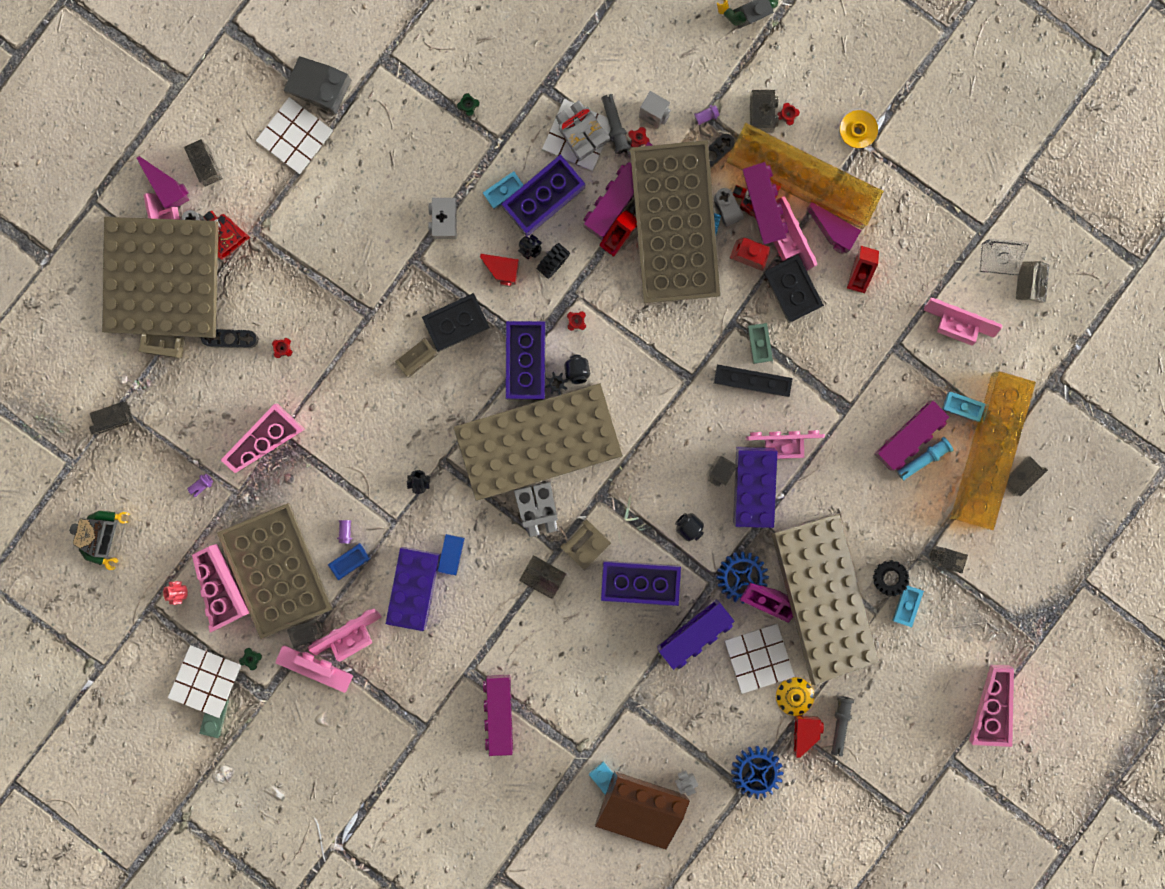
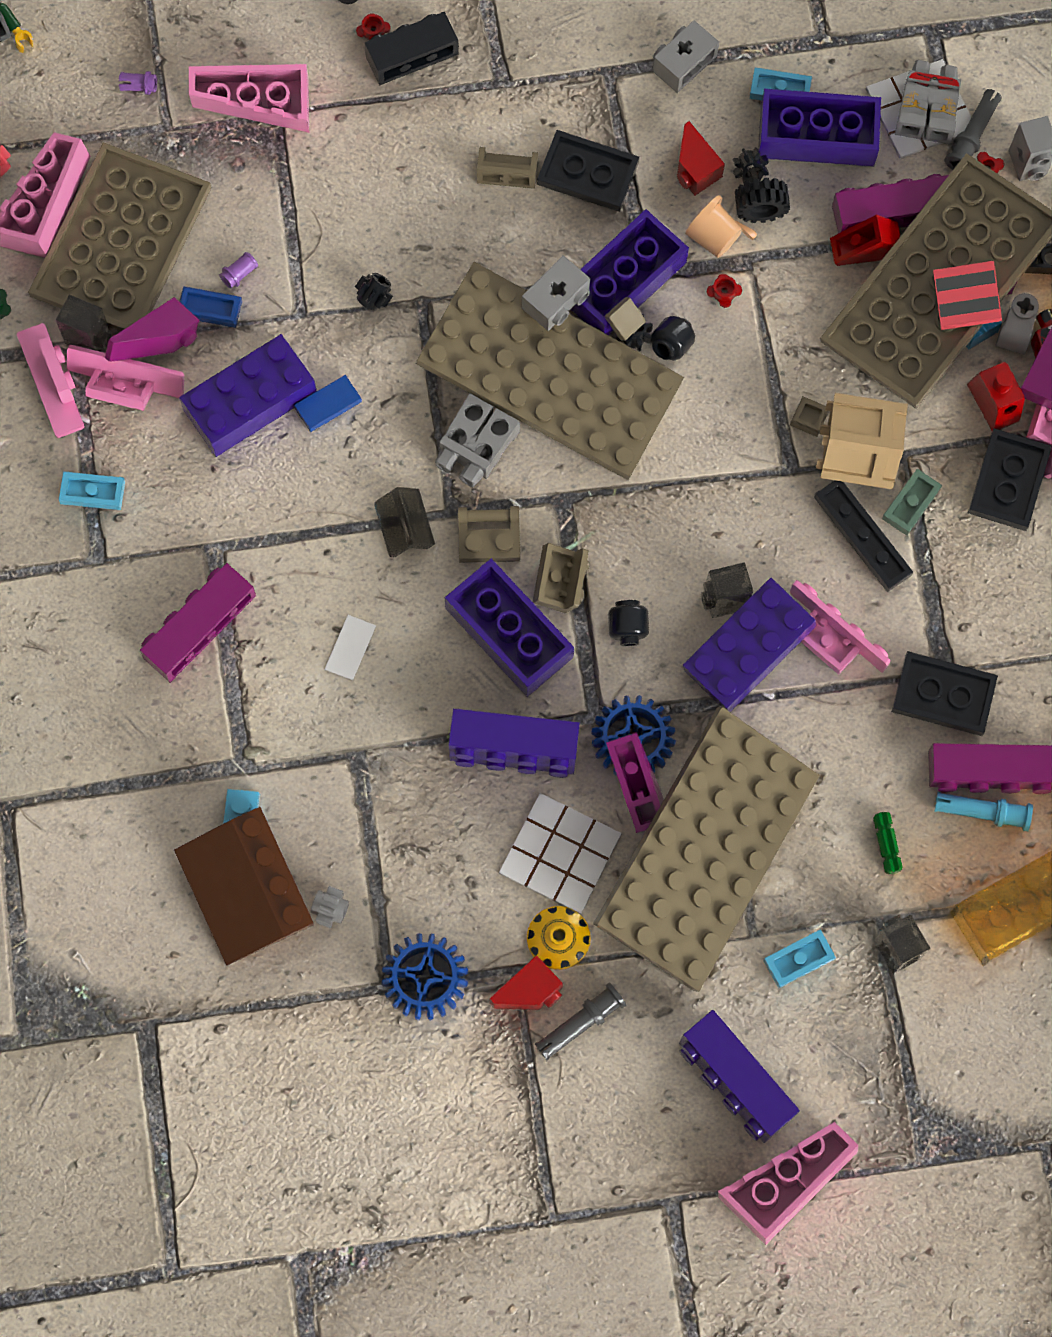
camera: 45 degrees right, 15 degrees down
black tyre [873,560,909,596] -> none
none -> medium azure plate [59,472,125,510]
none -> magenta slope [105,297,199,362]
none -> white sticker [324,615,376,680]
none -> black brick [364,11,459,86]
none -> light grey brick [522,255,590,331]
none -> dark tan bracket [533,543,589,613]
none -> tile [604,297,646,341]
none -> dark purple brick [679,1010,800,1143]
none -> light nougat hat [685,195,757,258]
none -> dark tan tile [790,396,829,437]
none -> tan container [816,393,908,489]
none -> green axle [873,812,903,874]
none -> black plate [891,651,998,736]
none -> tile [933,261,1002,330]

